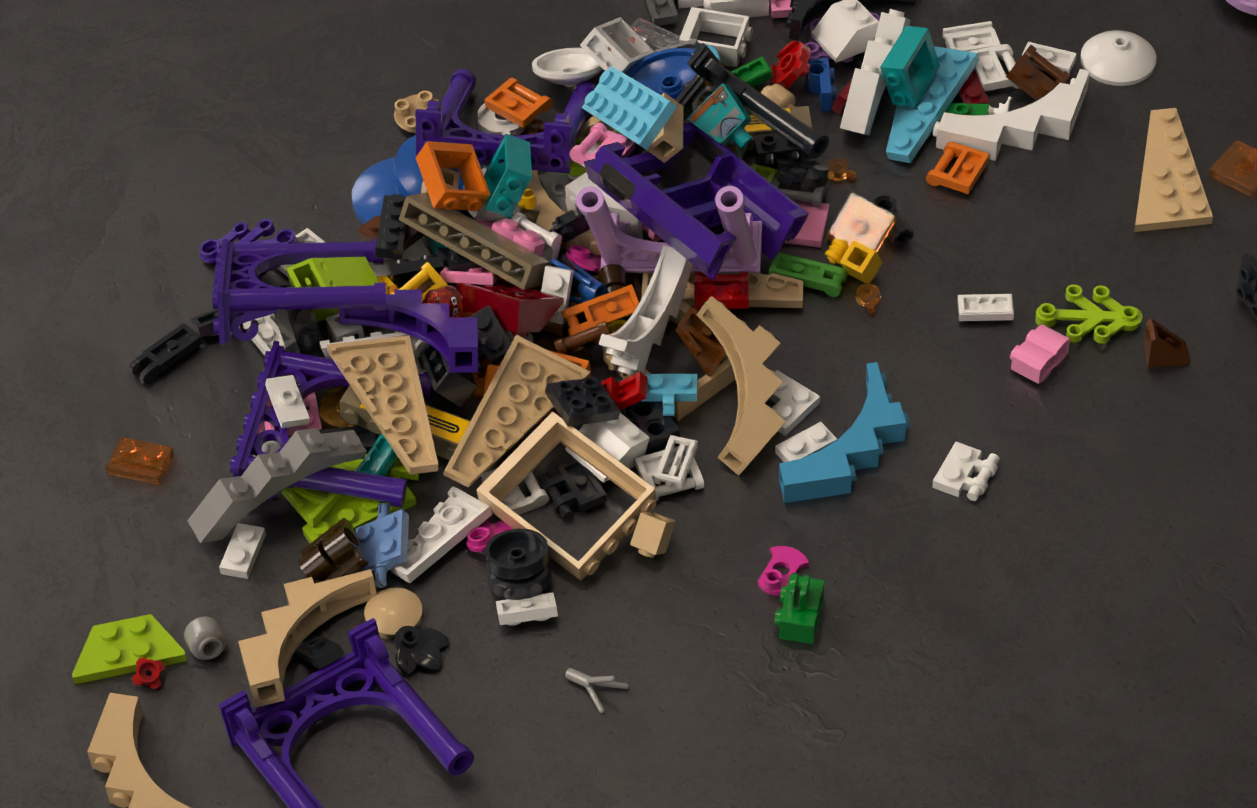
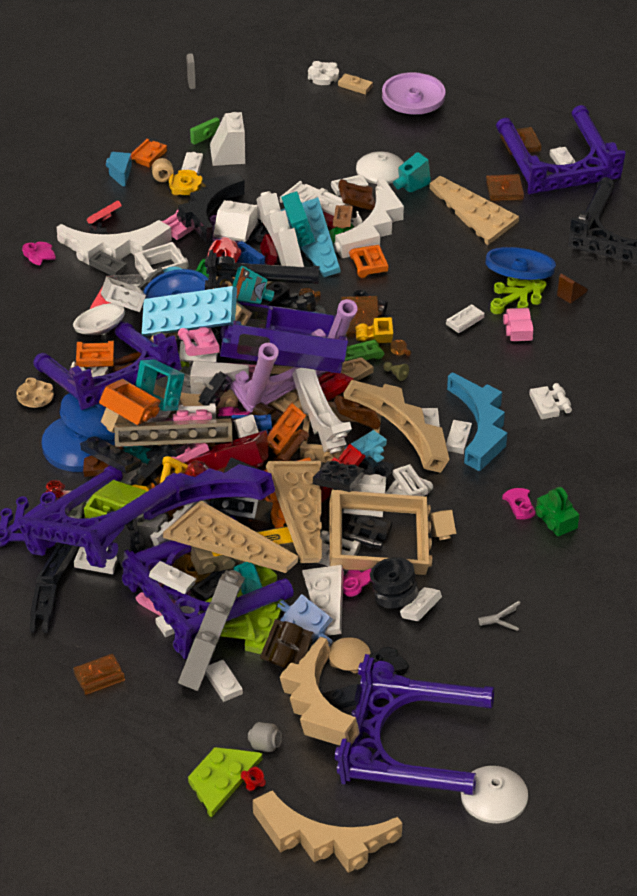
camera: 45 degrees left, 5 degrees down
none -> clear red plate [44,480,65,498]
none -> medium nougat plate [333,205,353,228]
none -> olive piece [383,362,409,381]
none -> teal torso [393,152,431,192]
none -> blue dish [485,247,556,280]

